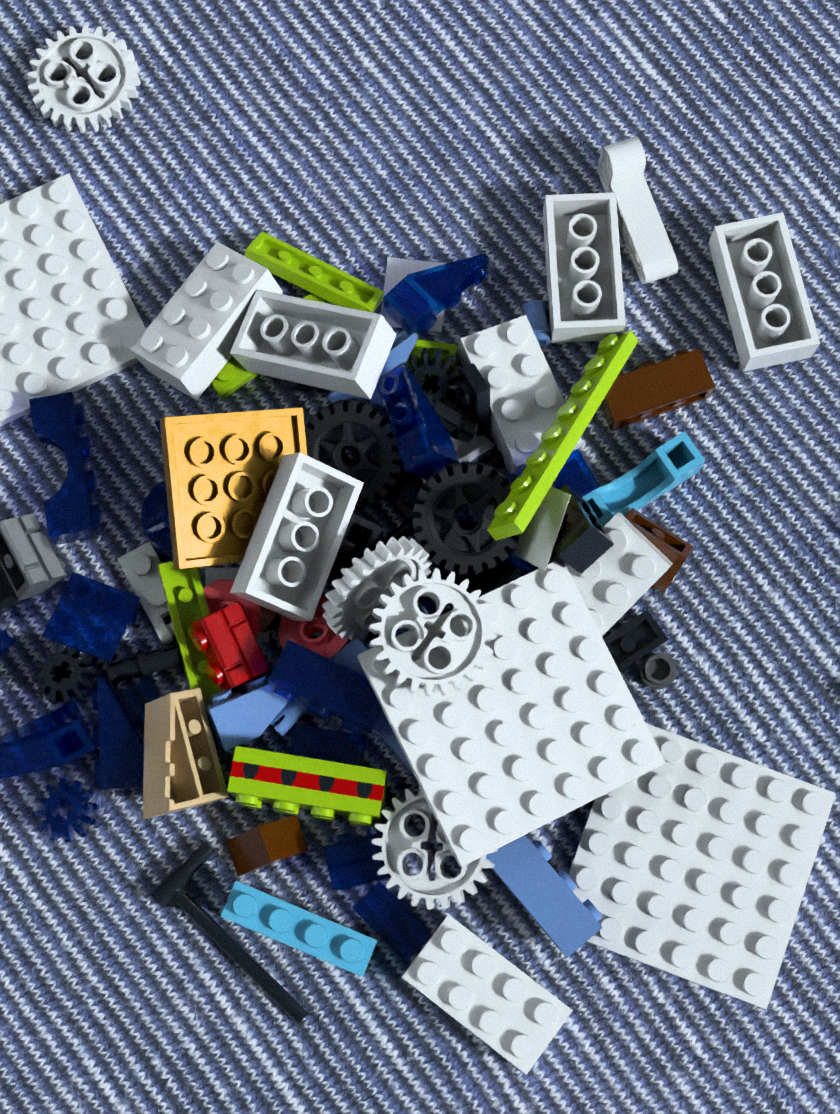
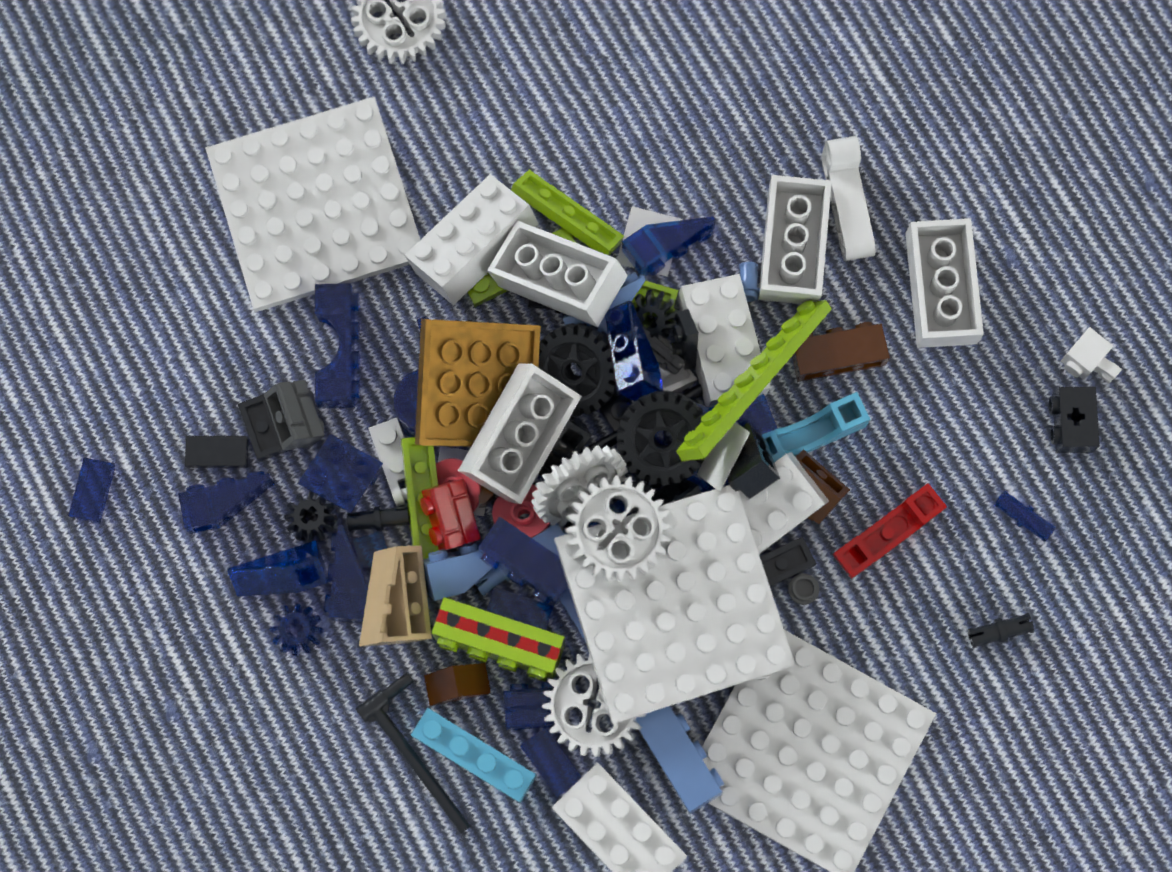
camera: 10 degrees right, 0 degrees up
none -> red slope [832,483,947,579]

